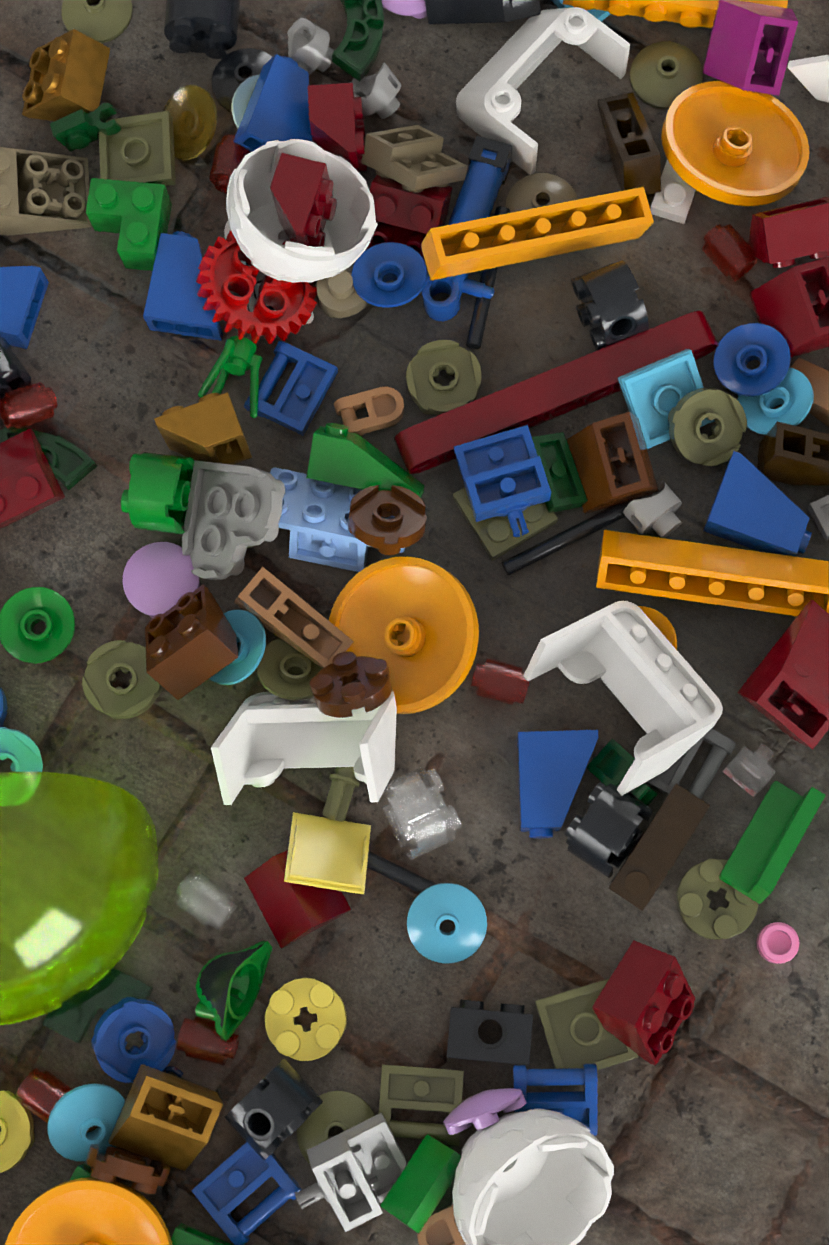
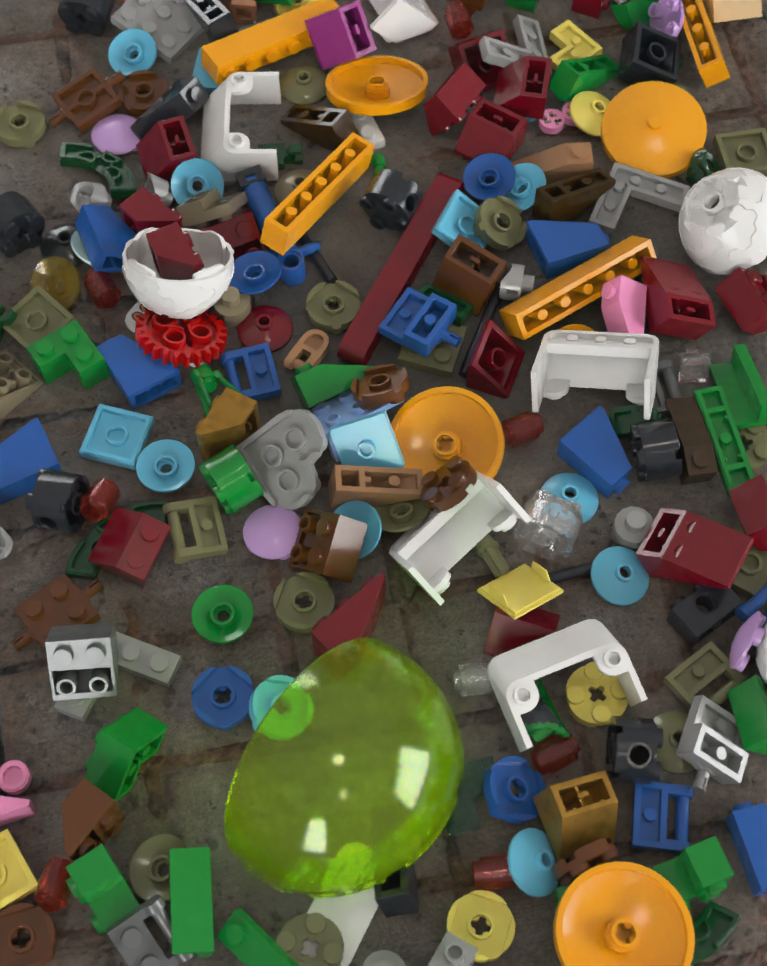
camera: 50 degrees left, 15 degrees down
clear red brick [702,224,757,281] -> none
none -> medium azure plate [79,404,155,471]
none -> dark red slope [136,115,197,183]
none -> medium azure dish [136,439,195,493]
none -> olive plate [162,496,228,564]
none -> medium azure dish [171,158,224,205]
none -> dark red dish [237,305,293,353]
none -> dark green plate [258,143,303,170]
none -> dark red slope [311,572,386,680]
none -> medium azure plate [329,410,406,468]
none -> green animal [370,152,386,177]
none -> dark red slope [466,319,525,399]
none -> white windscreen [487,619,648,753]
none -> medium azure dish [539,473,599,527]
none -> bright pink slope [601,275,647,334]
none -> light grey piece [611,506,654,549]
none -> dark red slope [635,507,754,589]
none -> green plate [692,385,755,497]

